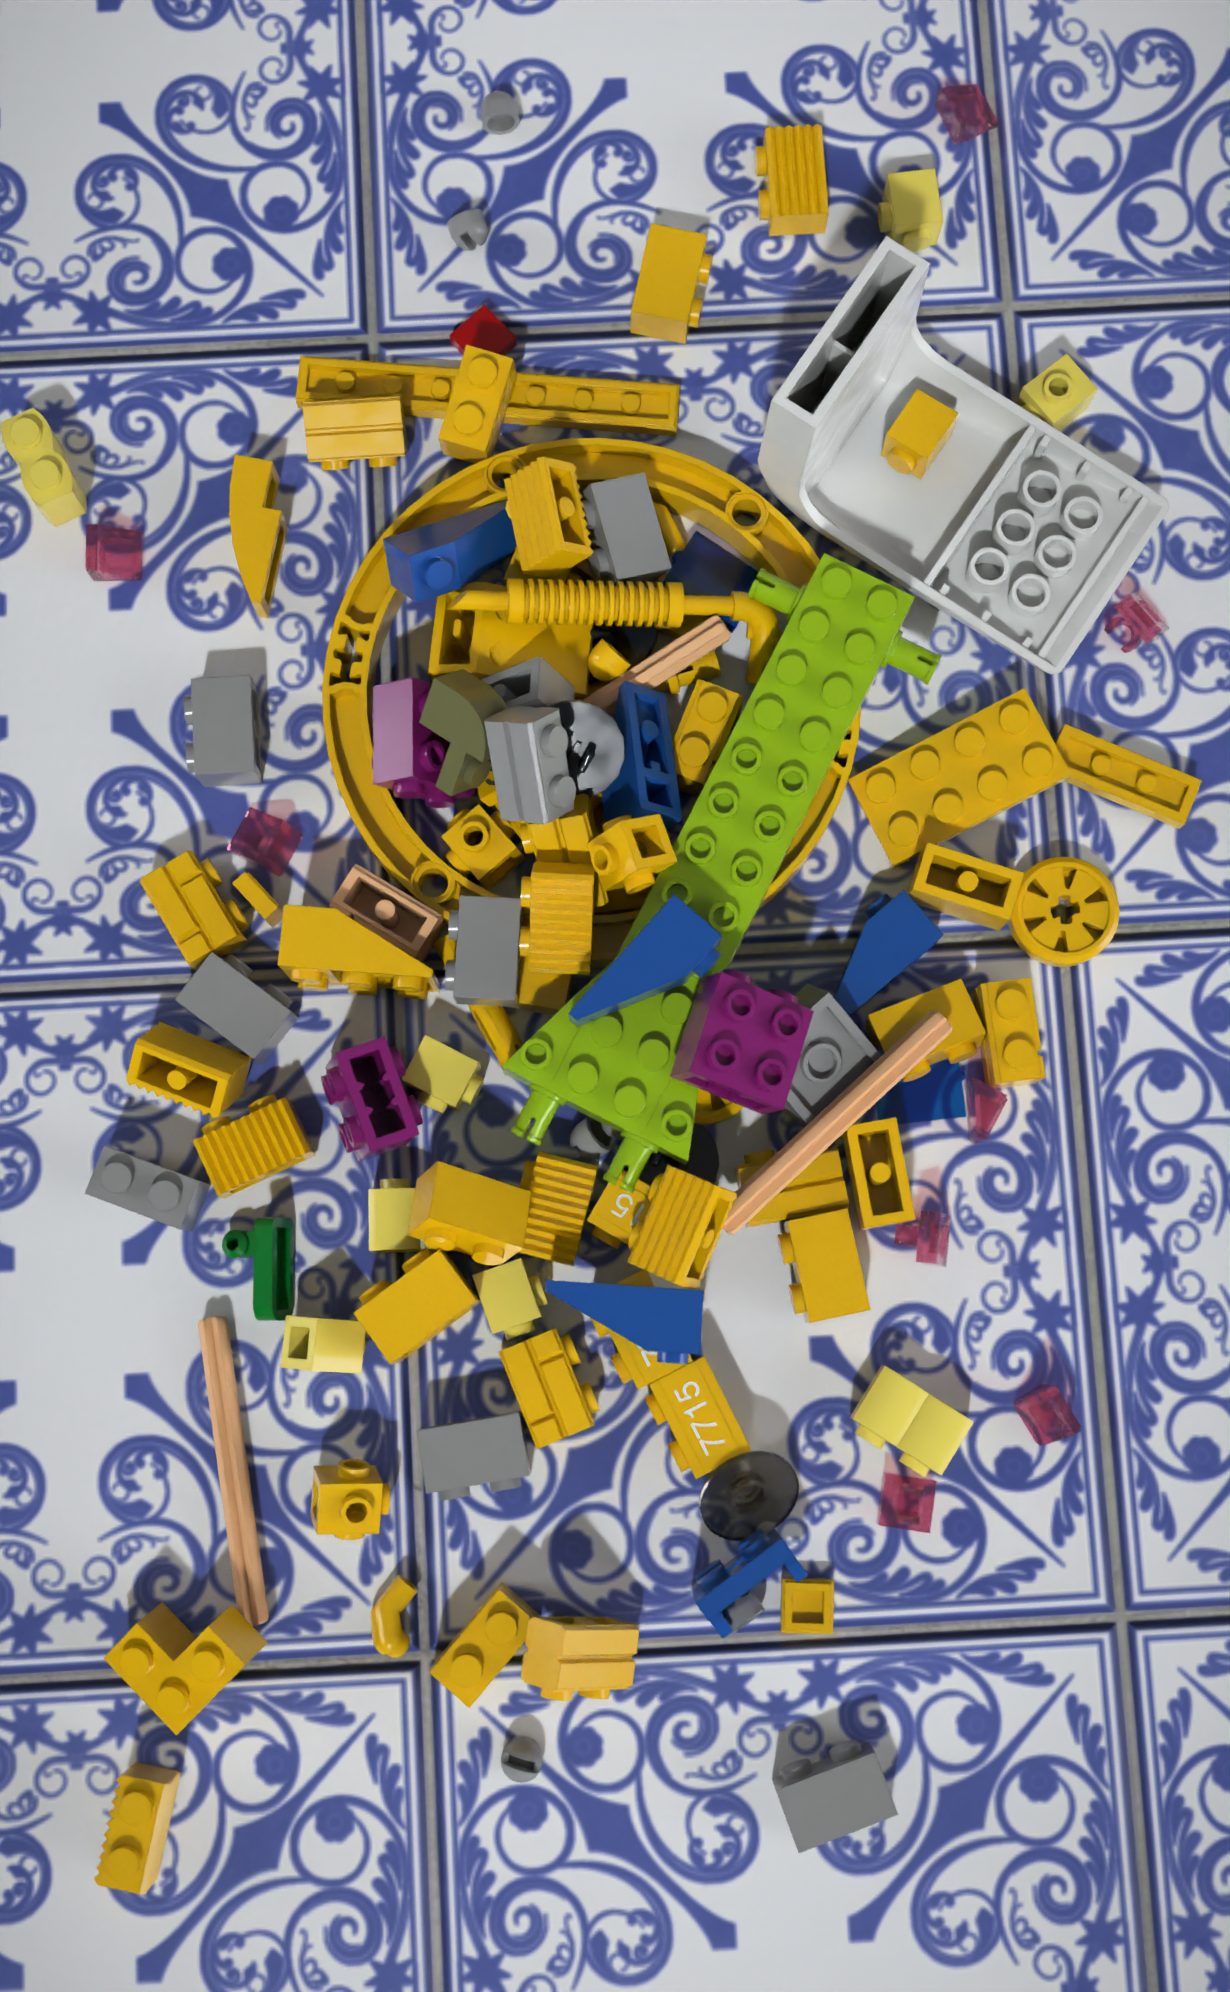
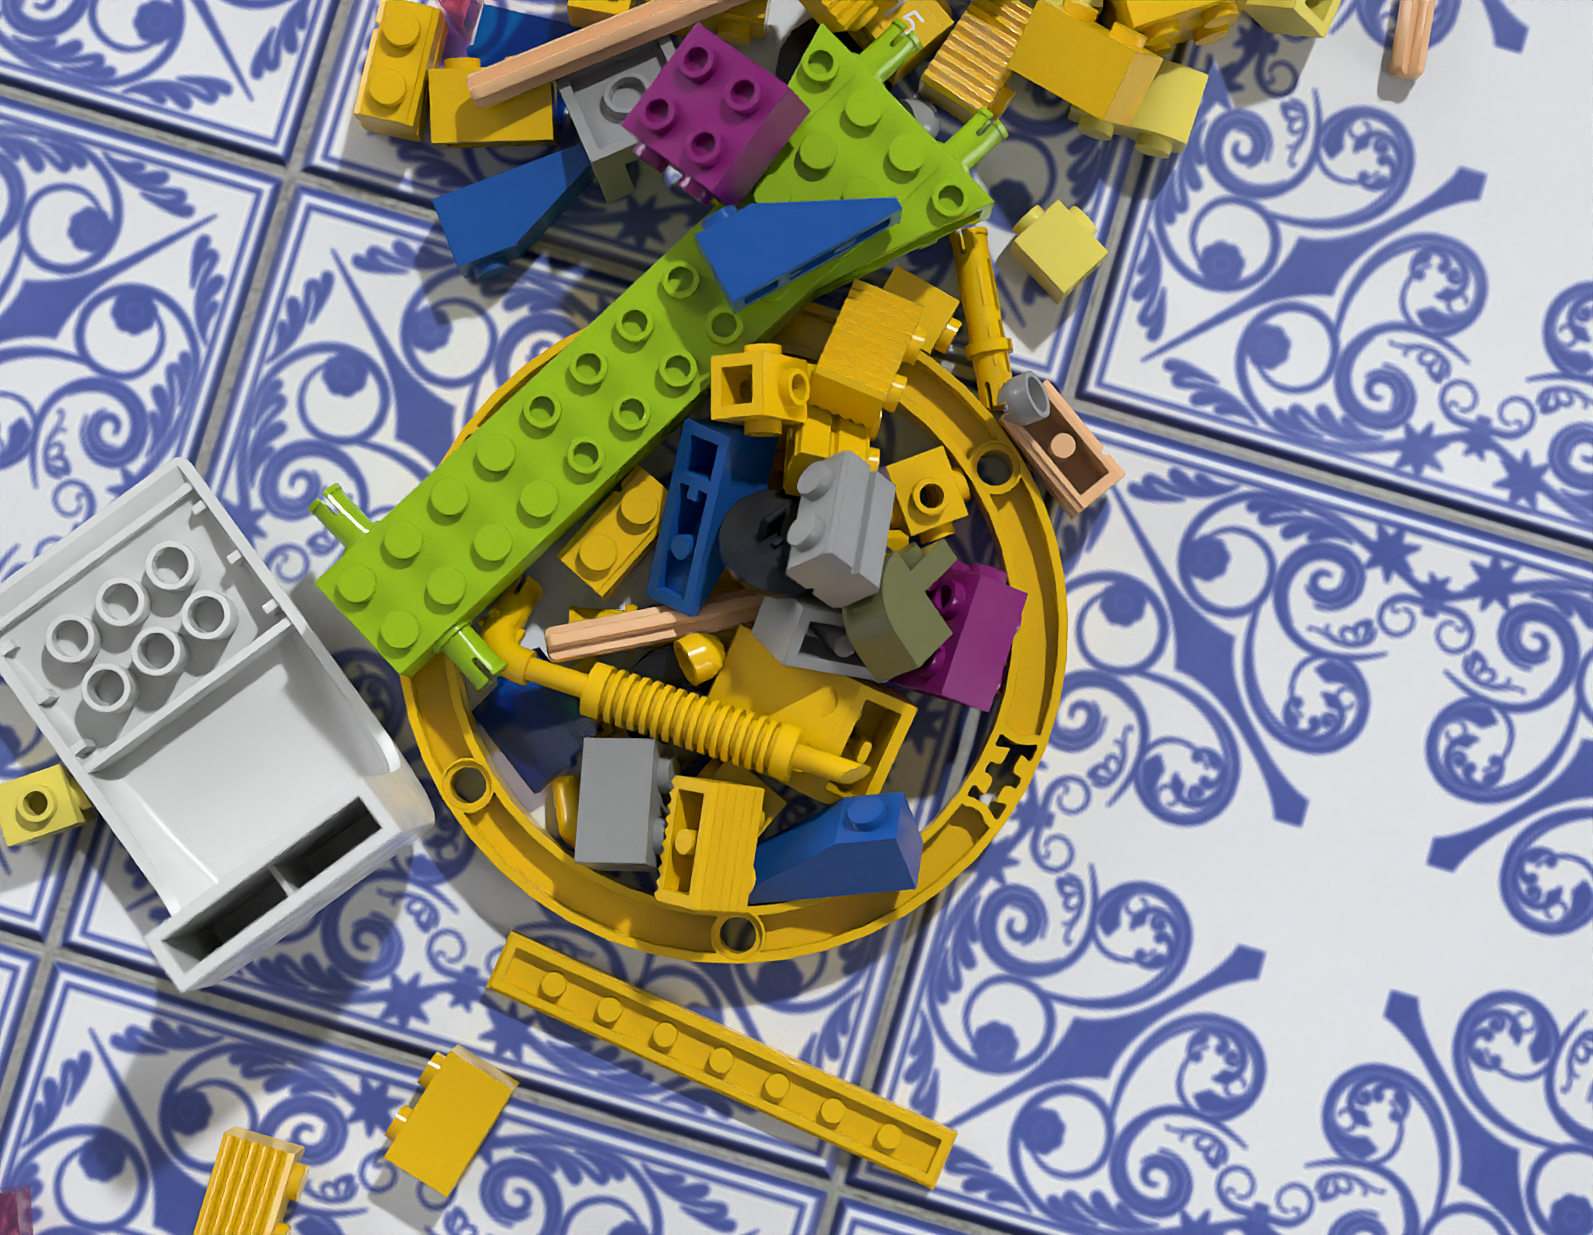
camera: 155 degrees left, 5 degrees up
light yellow brick [1,408,87,527] -> none
clear pink slope [85,524,142,581] -> none
light grey brick [85,1145,210,1232] -> none
yellow brick [126,1021,252,1119] -> none
yellow brick [139,850,248,971] -> none
light grey brick [174,952,298,1065] -> none
light grey brick [184,675,262,787] -> none
yellow brick [193,1094,316,1198] -> none
green piece [222,1217,294,1321] -> none
clear pink slope [227,807,302,876] -> none
yellow slope [229,454,289,618] -> none
yellow tile [232,872,283,928] -> none
yellow slope [278,904,441,999] -> none
yellow brick [302,393,408,470] -> none
magenta brick [321,1036,423,1162] -> none
yellow brick [438,345,517,464] -> none
light grey brick [445,895,524,1007] -> none
red tile [449,305,517,356] -> none
yellow plate [848,688,1071,868] -> none
light yellow brick [878,168,943,252] -> none
yellow brick [881,389,959,479] -> none
yellow brick [907,842,1024,931] -> none
yellow wheel [1008,857,1120,967] -> none
yellow plate [1055,724,1202,829] -> none
clear pink tile [1104,592,1169,653] -> none
none -> light grey hinge [996,371,1050,426]

